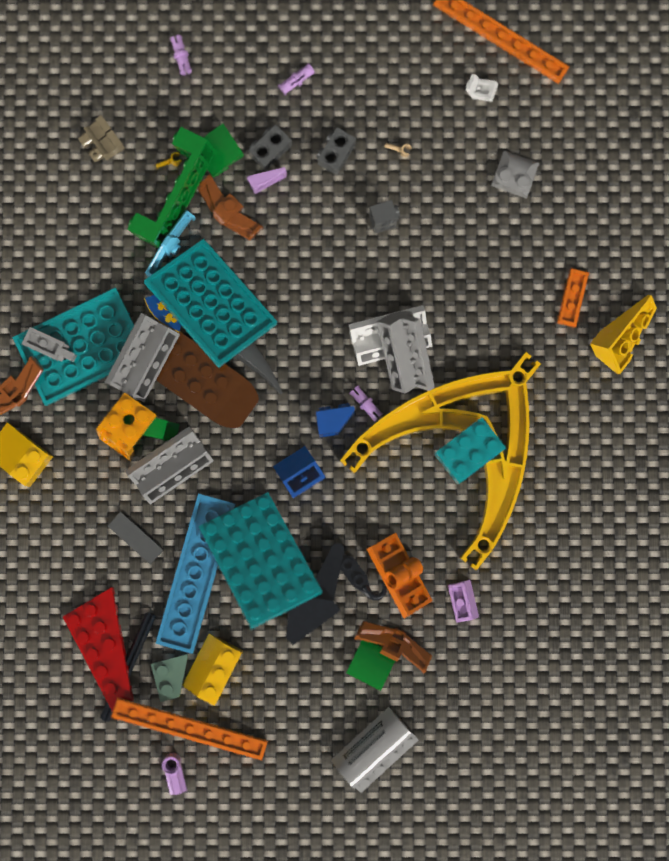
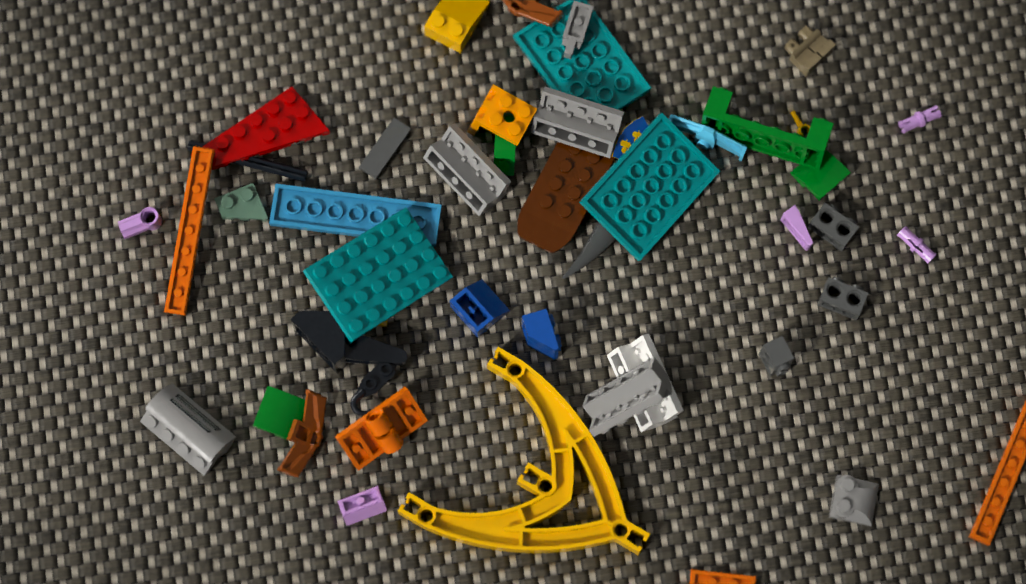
camera: 80 degrees right, 10 degrees down
yellow slope [182,633,243,706] -> none
dark orange plate [198,174,264,241] -> none
lavender pin [349,385,383,422] -> none
tan hand [385,143,412,157] -> none
teal brick [434,417,506,485] -> none
white bracket [466,74,498,102] -> none

